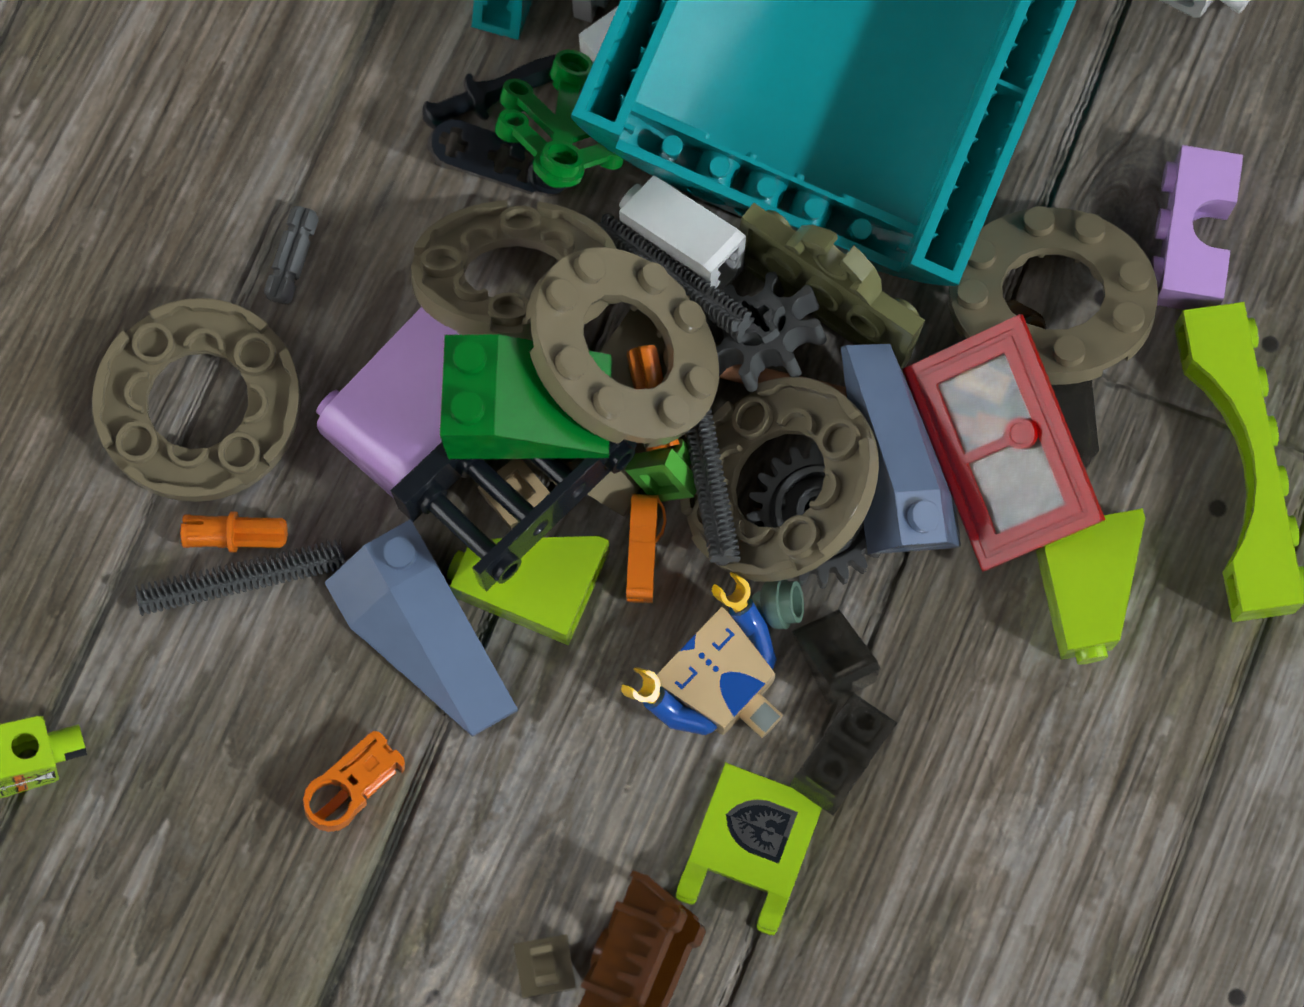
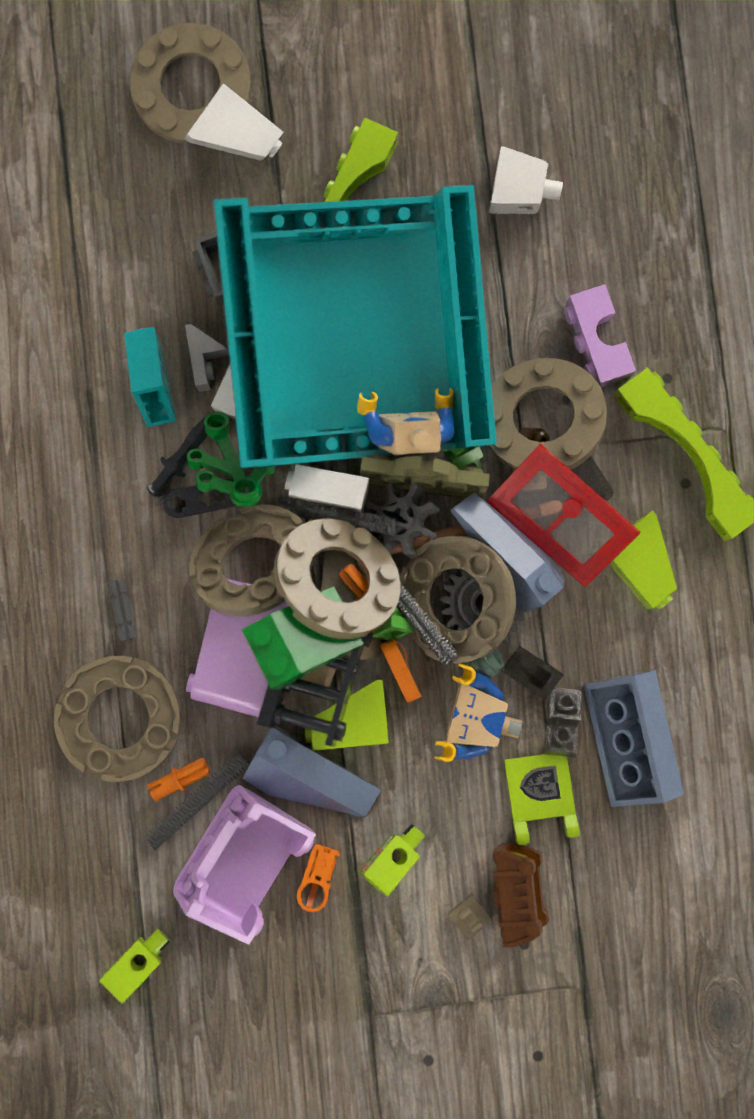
camera: 30 degrees left, 10 degrees up
none -> lavender windscreen [173,785,316,945]
none -> torso [357,388,454,454]
none -> lime torso [358,824,425,897]
none -> bright green tile [443,446,484,470]
none -> sand blue slope [584,670,684,807]

